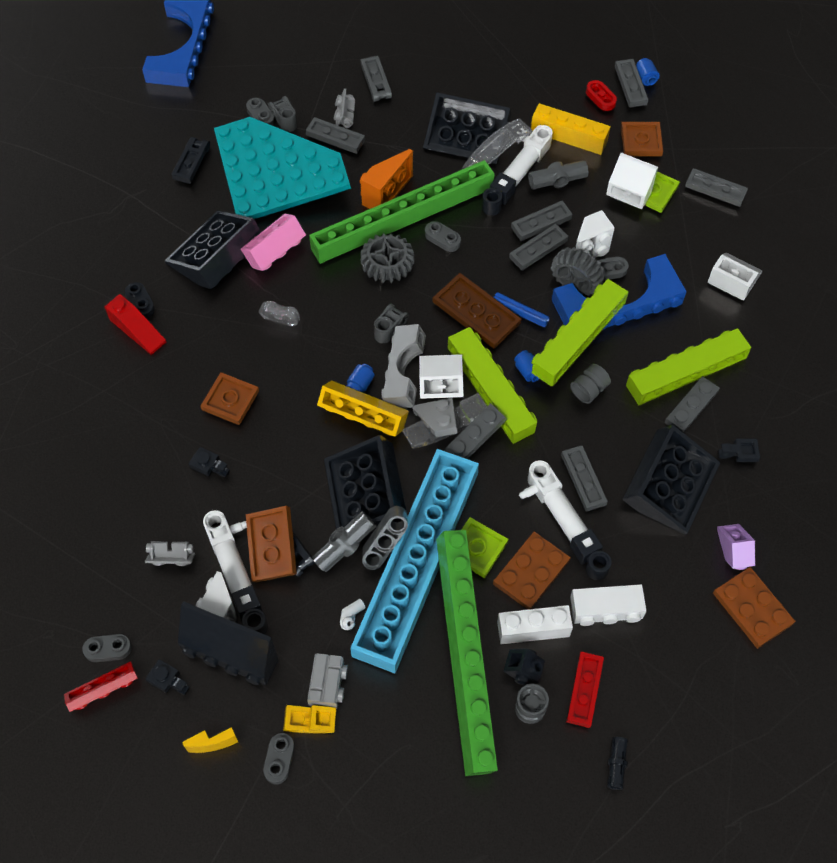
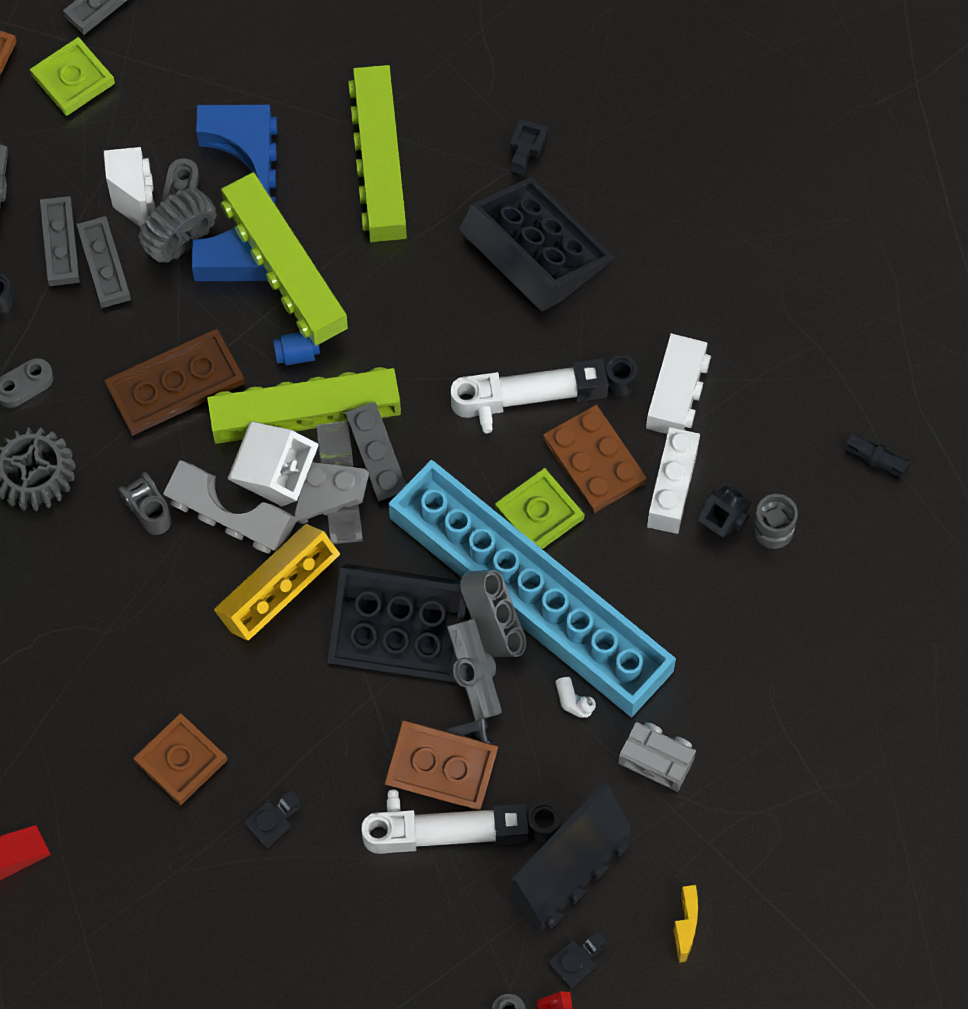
camera: 70 degrees left, 5 degrees up
light grey hinge [145,541,195,566] -> none
white slope [196,571,238,623] -> none
clear plate [259,301,300,326] -> none
dark grey plate [263,733,294,784] -> none
yellow slope [283,705,336,733] -> none
blue brick [346,364,375,393] -> none
bright green brick [436,530,498,776] -> none
blue axle [493,292,550,327] -> none
dark grey plate [561,445,608,512] -> none
red plate [566,652,604,728] -> none
dark grey wheel [570,364,611,404] -> none
white slope [606,153,658,209] -> none
dark grey plate [665,376,720,433] -> none
white slope [708,253,762,301] -> none
dark orange plate [713,567,796,649] -> none
lavender slope [717,524,755,570] -> none

